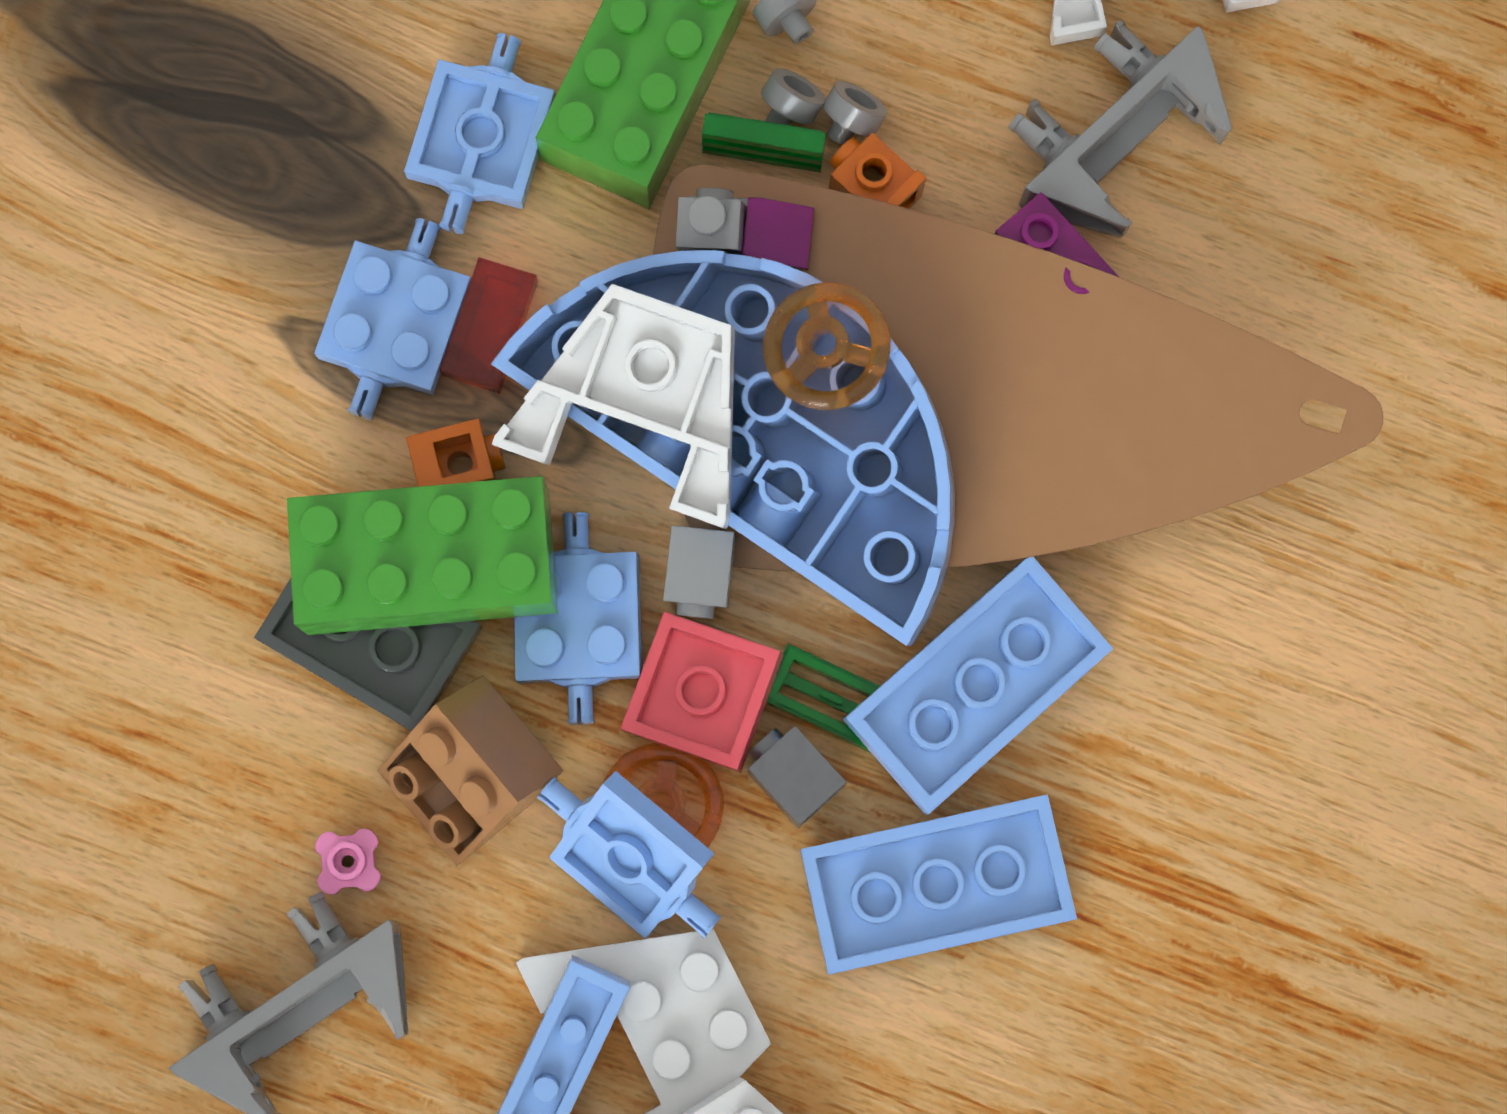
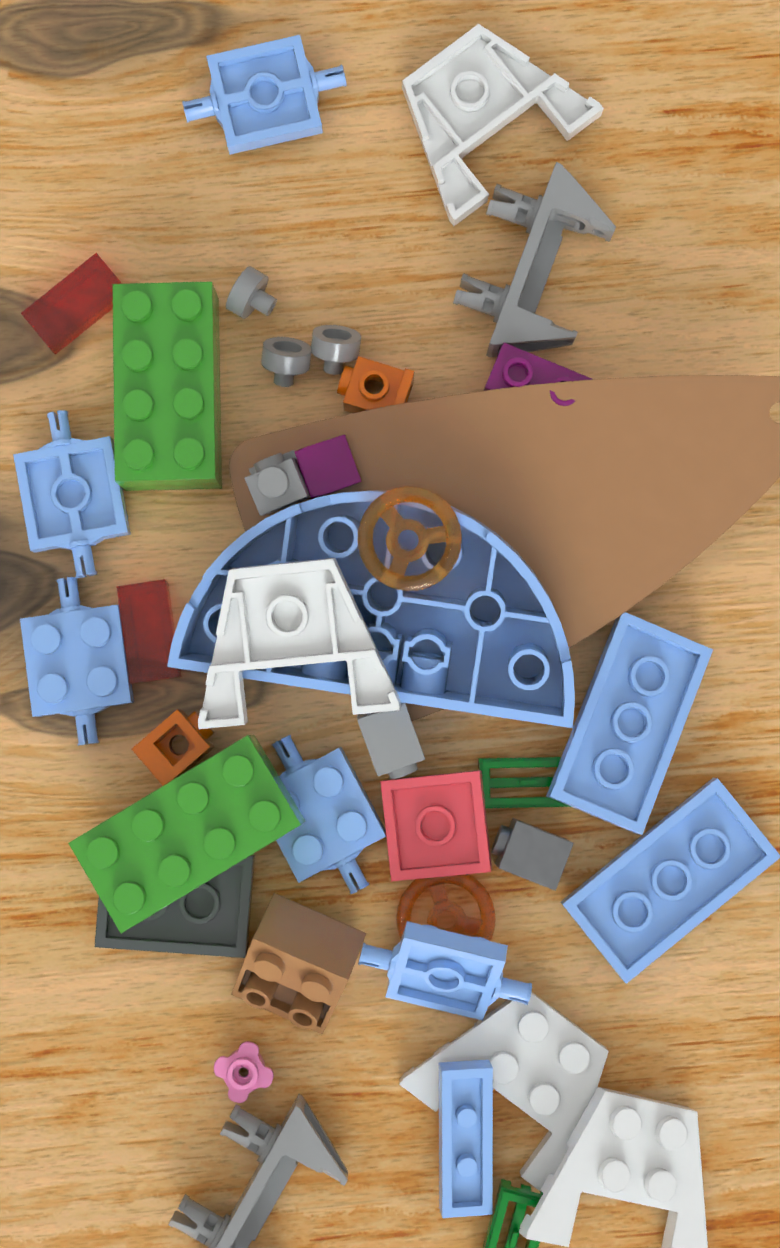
camera: 25 degrees left, 5 degrees up
green tile [702,112,826,173] -> none

